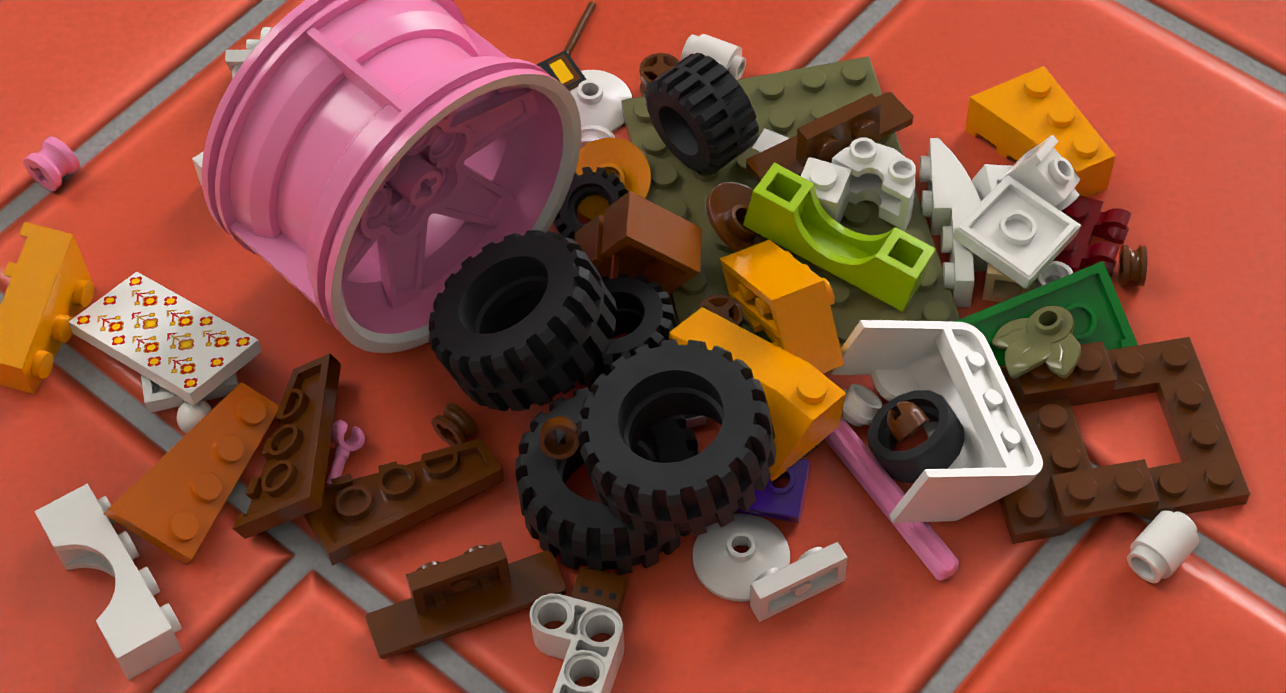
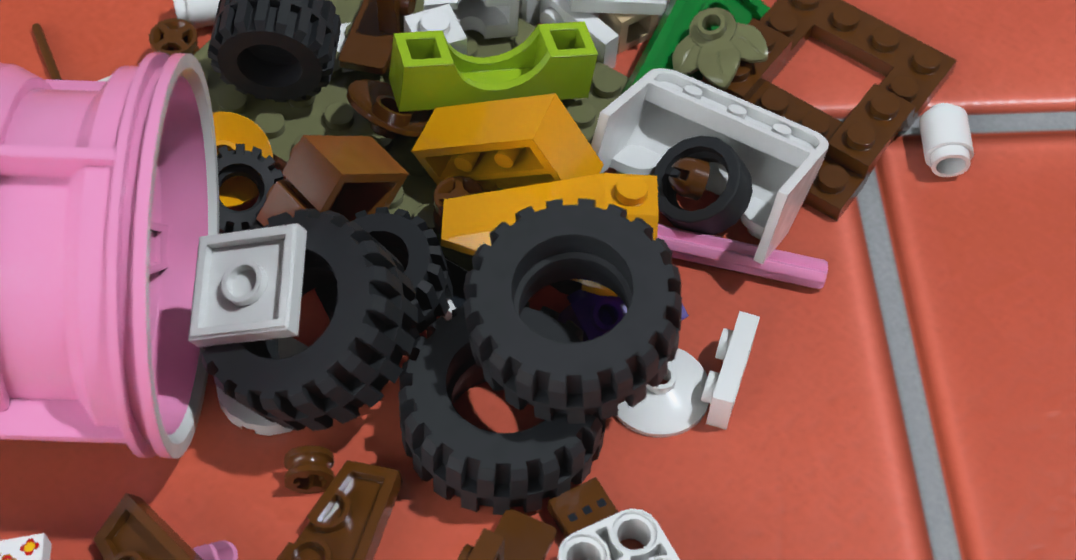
camera: 50 degrees left, 0 degrees up
reddish brown hinge [539,416,579,459] -> none
none -> white tile [188,223,307,347]

